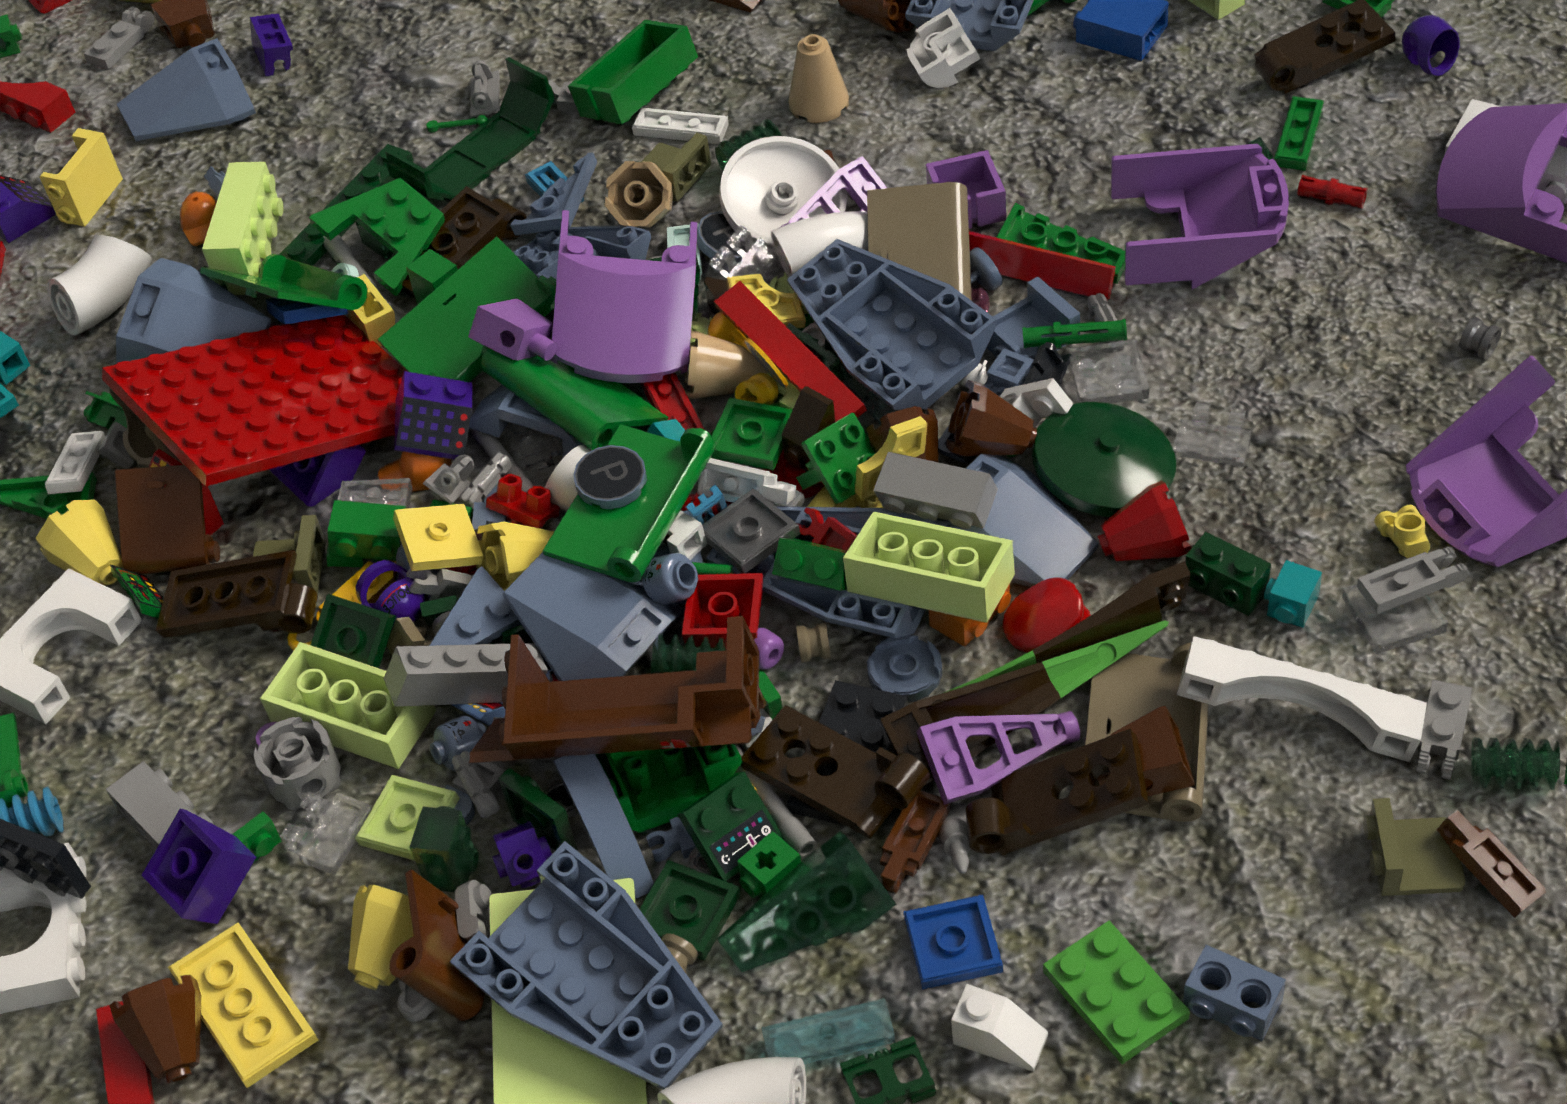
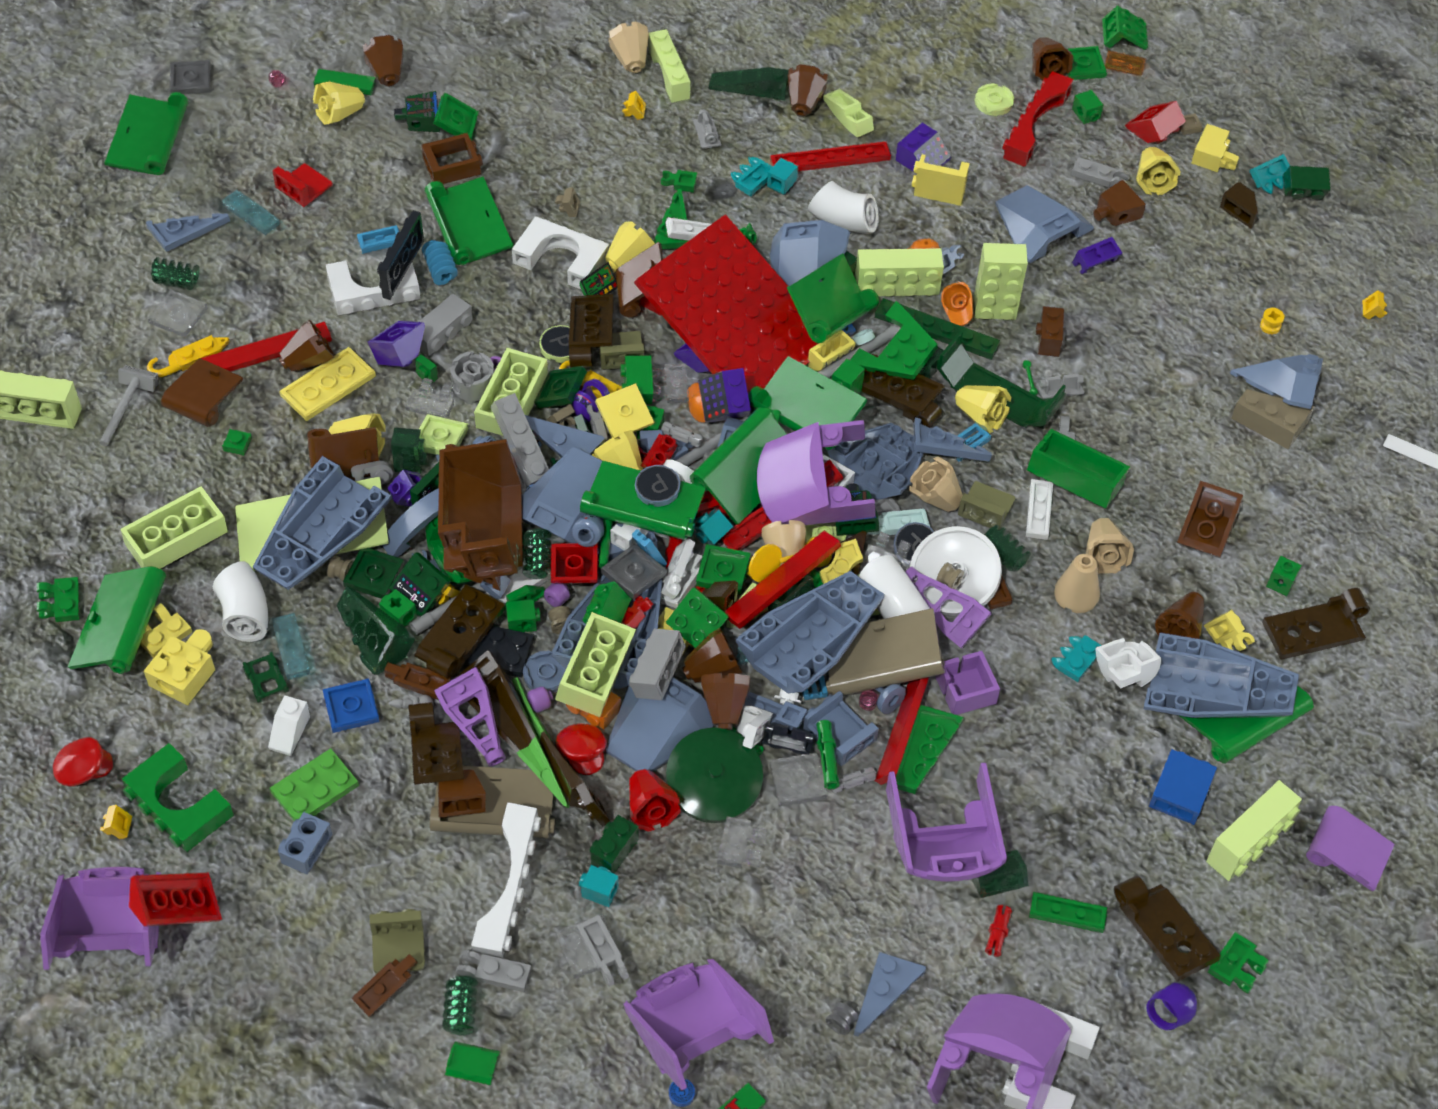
camera: 75 degrees right, 5 degrees up
light grey hinge [423,455,474,505] -> none
medium lavender torso [468,298,557,361] -> none
light yellow tile [855,416,928,500] -> none
light yellow plate [1374,505,1430,558] -> none
none -> green brick [506,599,540,632]
none -> medium lavender piece [527,686,553,713]
none -> black tile [539,325,569,363]
none -> sand blue wing [854,952,926,1037]
none -> dark tan wheel [936,562,964,590]
none -> orange cap [941,282,973,326]
none -> light yellow cone [955,385,1011,433]
none -> yellowish green brick [973,243,1028,320]
none -> reddish brown brick [1035,306,1064,357]
none -> teal plate [1051,635,1102,682]
none -> tan cone [1086,518,1134,574]

